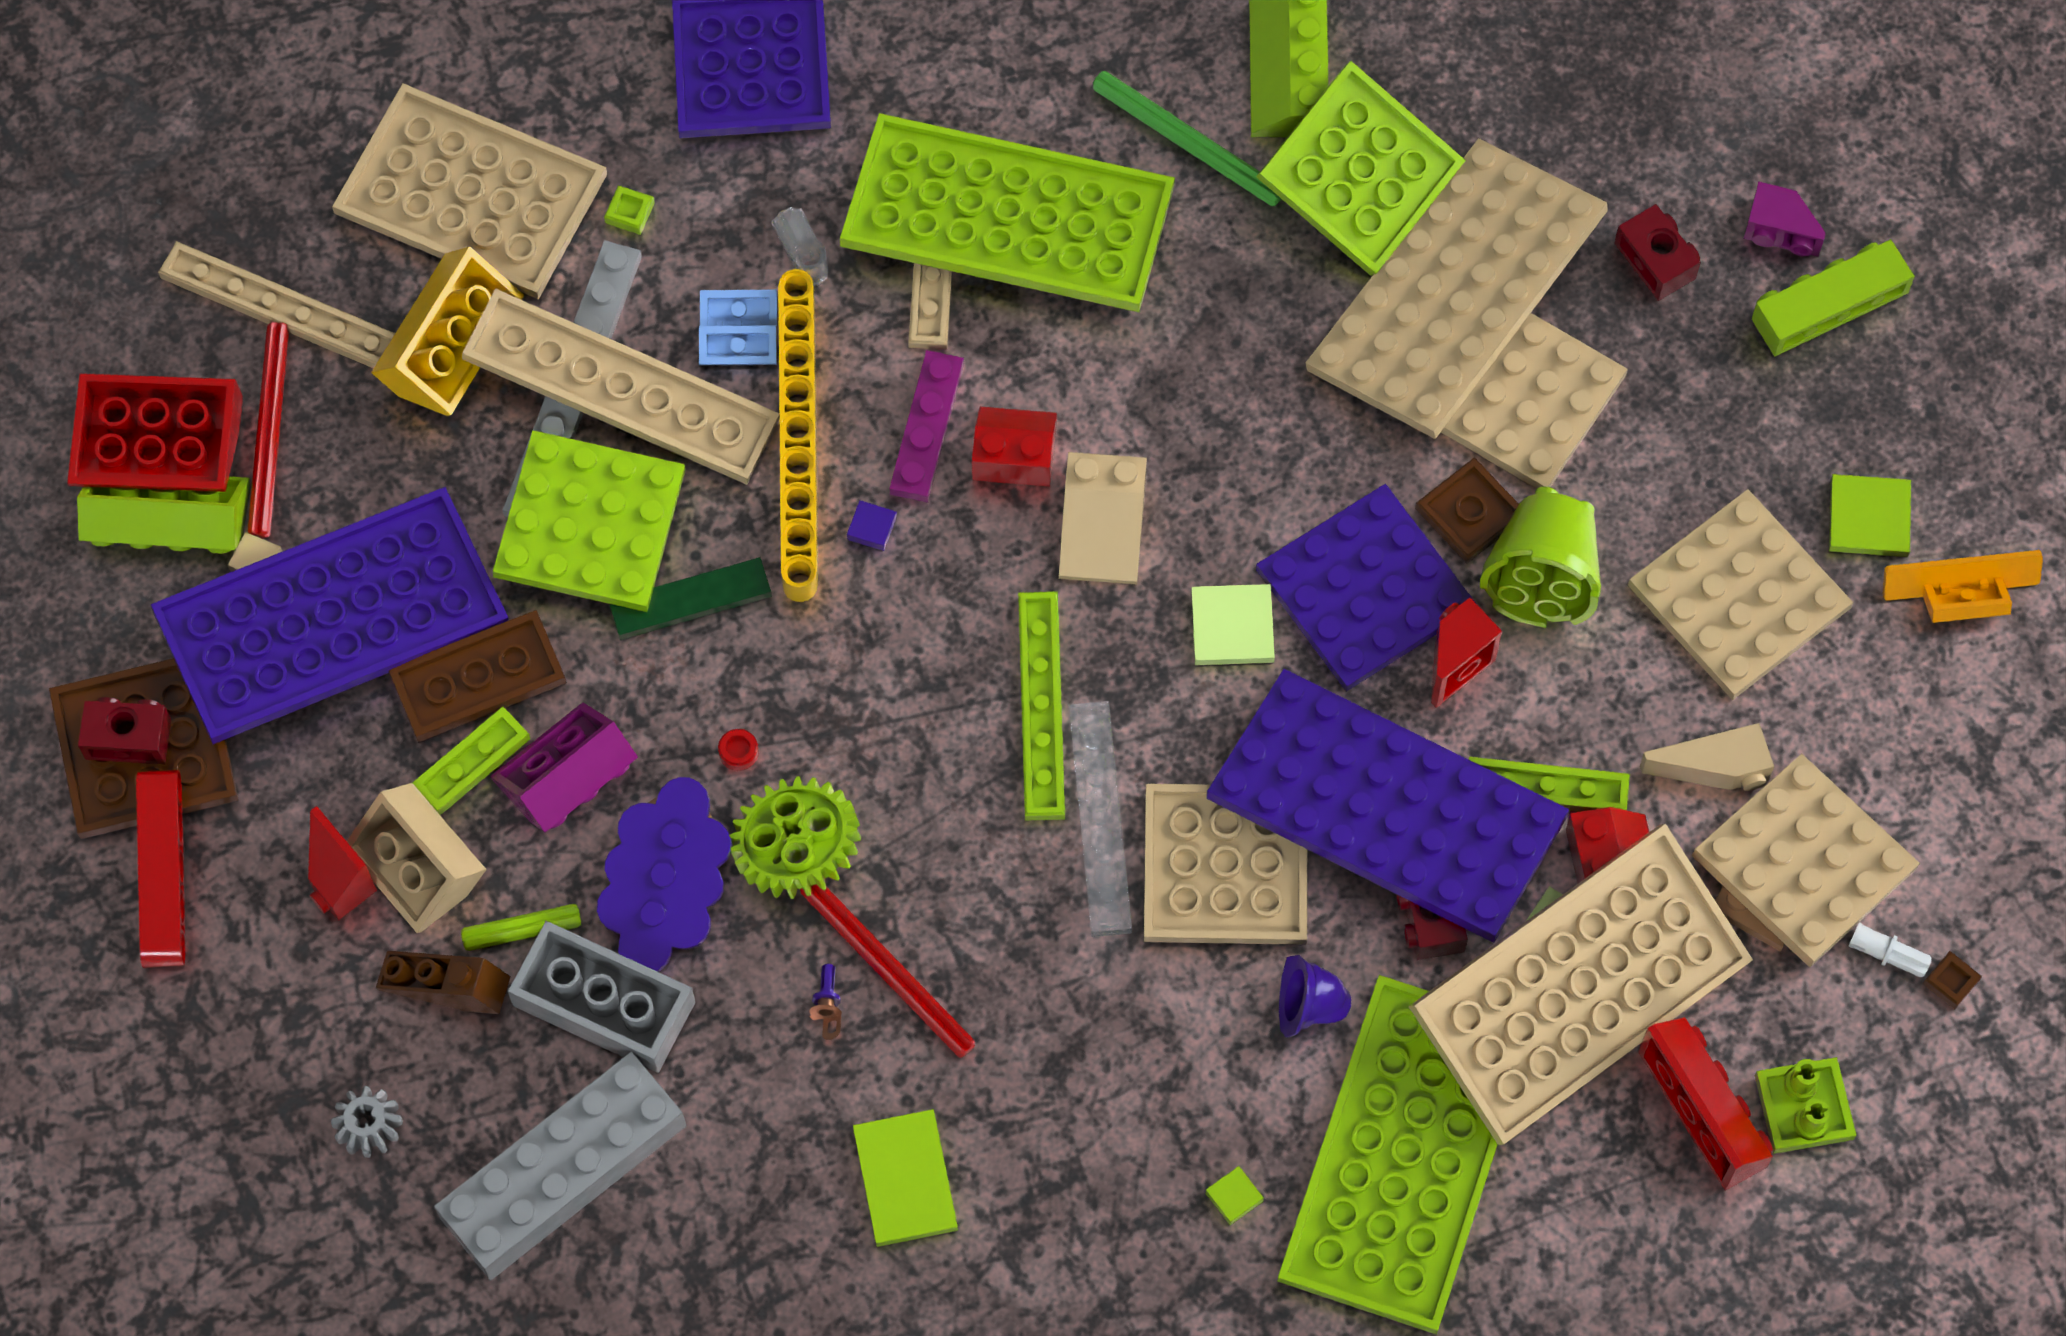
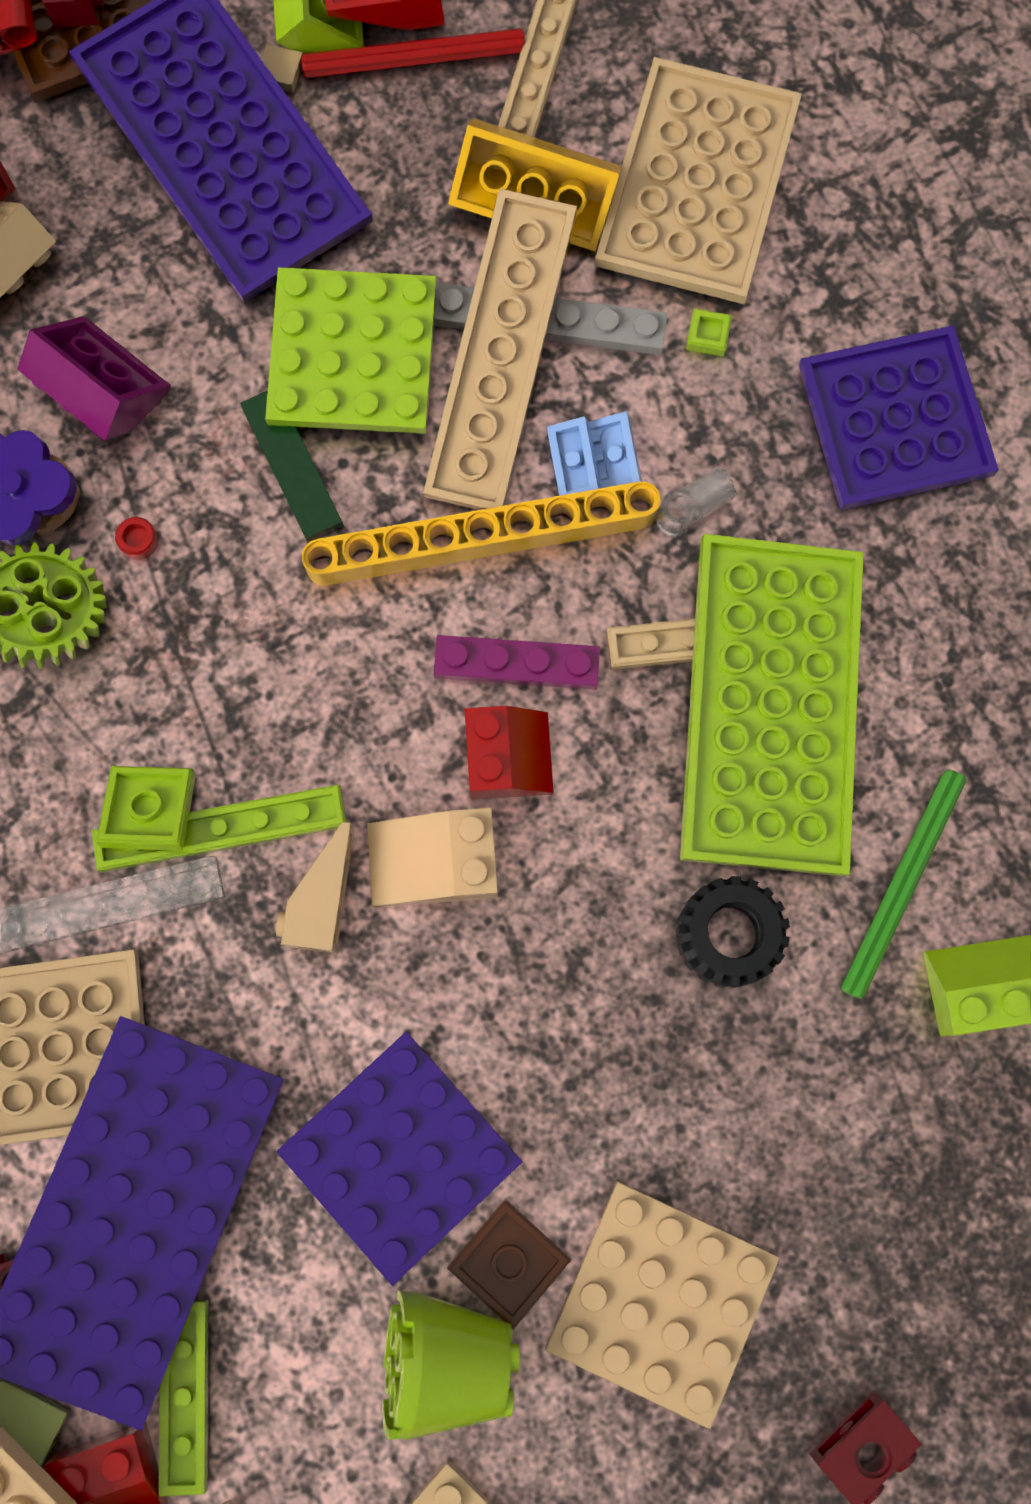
camera: 80 degrees right, 10 degrees up
reddish brown plate [389,610,567,743] -> none
lime plate [412,706,530,816] -> none
dark purple tile [847,500,897,551] -> none
yellowish green tile [1191,584,1275,665] -> none
lime plate [1256,61,1466,276] -> none
tan plate [1306,138,1608,439] -> none
red slope [1431,597,1502,708] -> none
none -> lime tile [96,766,196,851]
none -> tan slope [276,822,355,954]
none -> black tyre [676,876,790,988]

